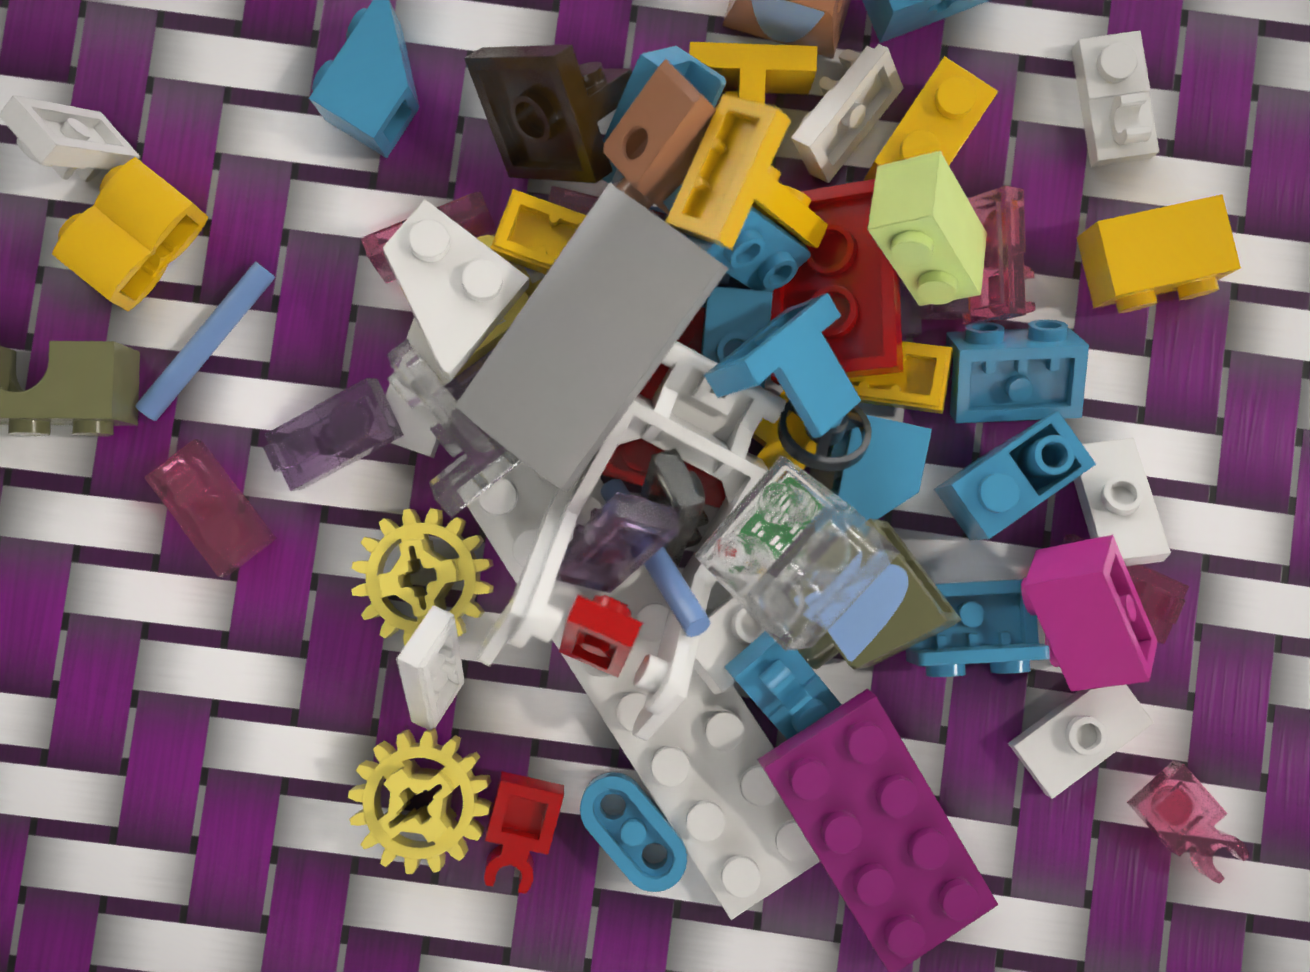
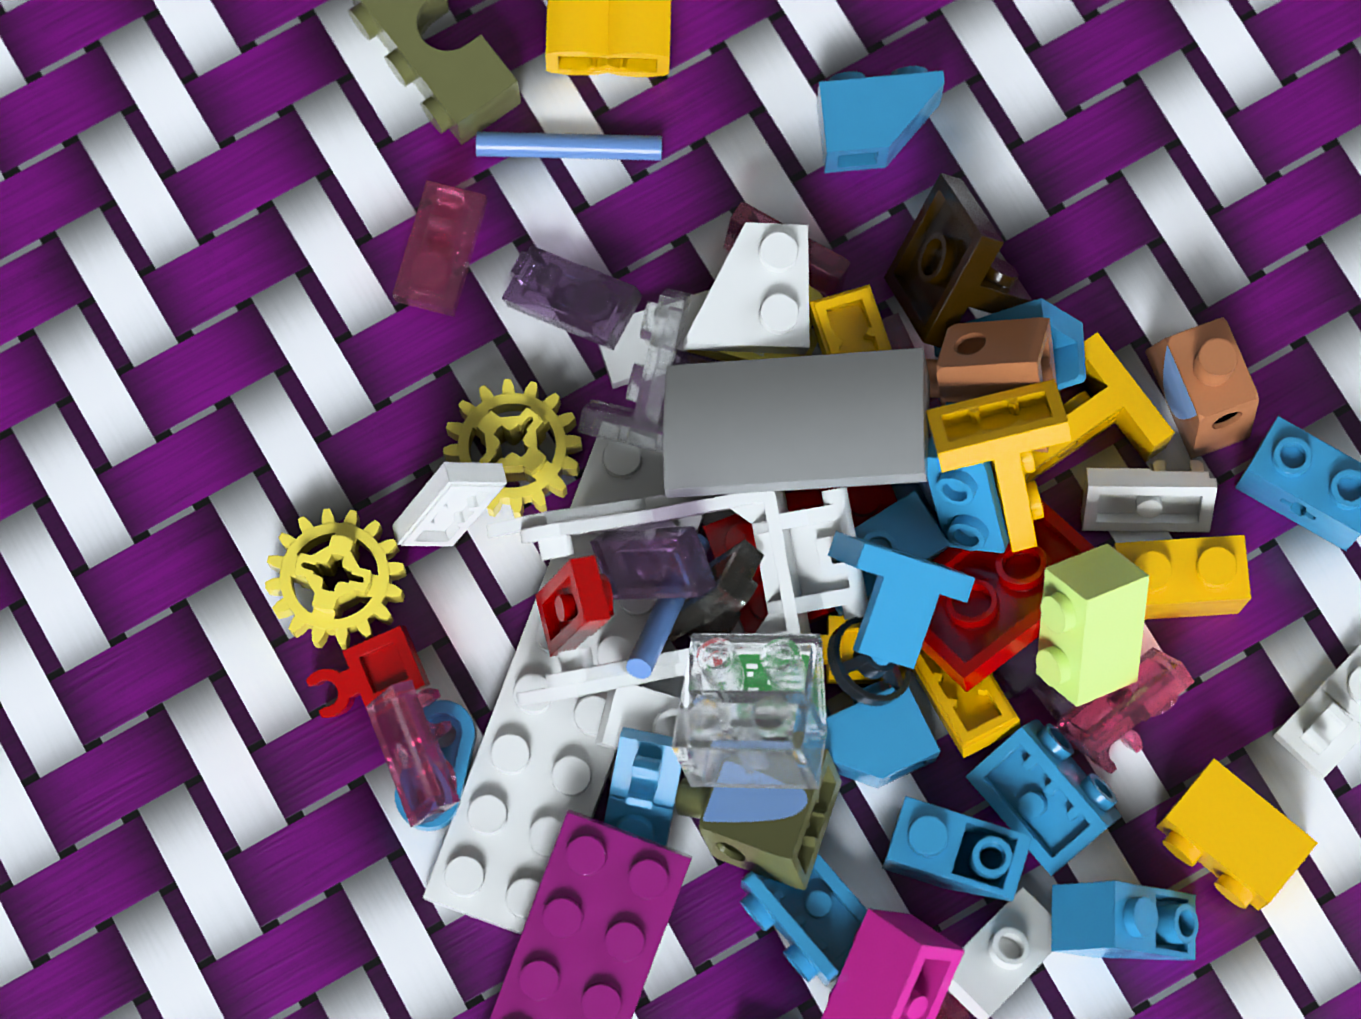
camera: 55 degrees right, 10 degrees down
none -> clear pink plate [366,680,460,827]
none -> dark azure slope [1051,880,1198,961]

